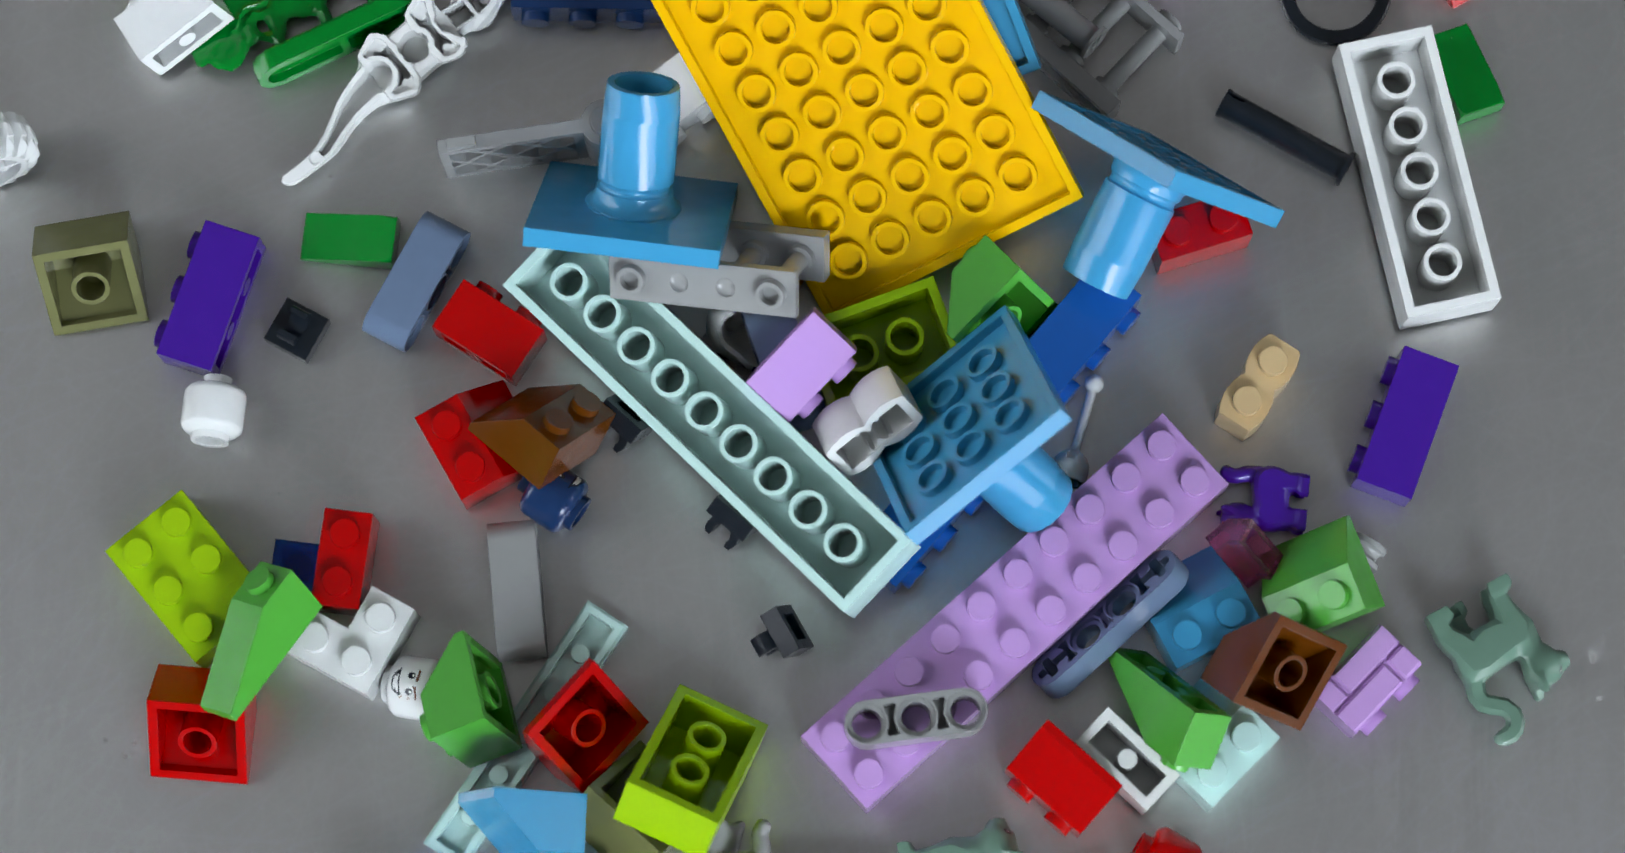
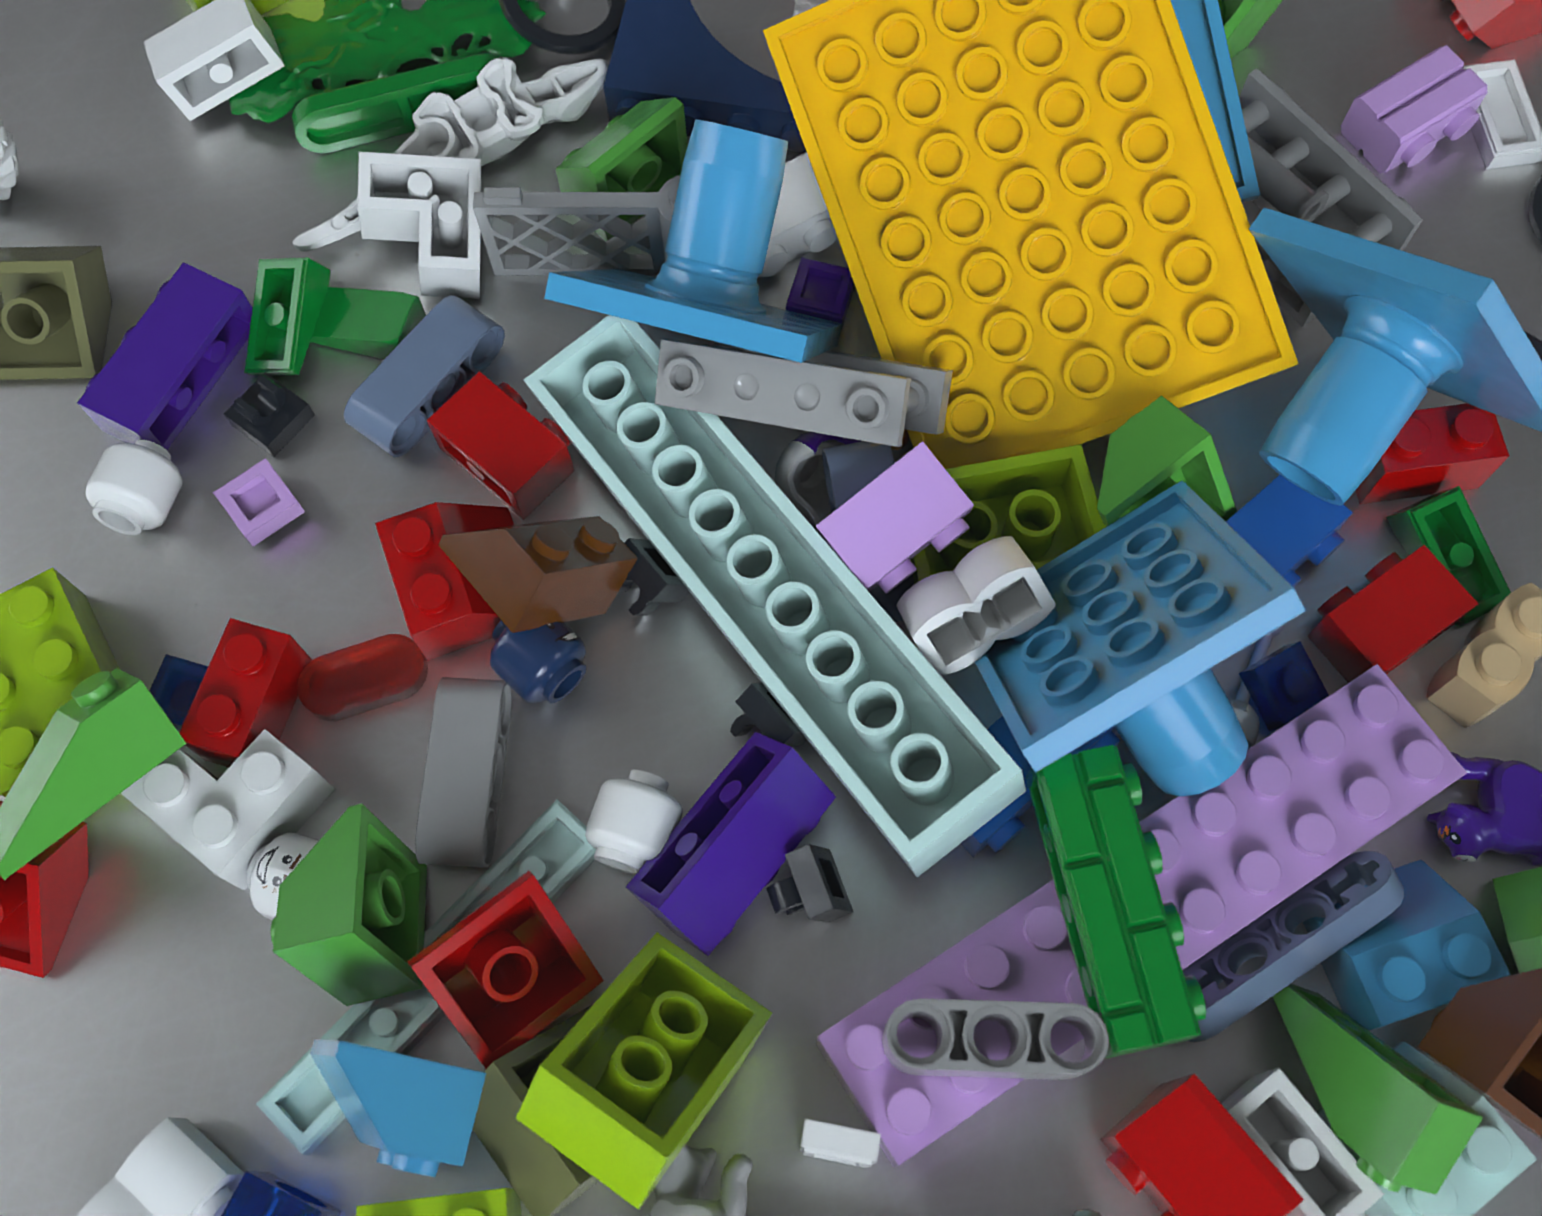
camera: 10 degrees right, 10 degrees down
clear pink piece [1205,518,1283,589] -> none
none -> lavender plate [213,458,305,547]
none -> green slope [244,257,331,375]
none -> clear red tile [297,634,428,721]
none -> white brick [357,152,481,299]
none -> bright green slope [555,97,688,242]
none -> white head [585,770,683,875]
none -> dark purple brick [625,732,836,956]
none -> dark purple tile [786,257,855,329]
none -> white tile [800,1119,881,1168]
none -> green brick [1025,745,1206,1059]
none -> clear blue plate [1239,641,1329,731]
none -> red brick [1307,545,1479,683]
none -> green slope [1386,486,1511,626]

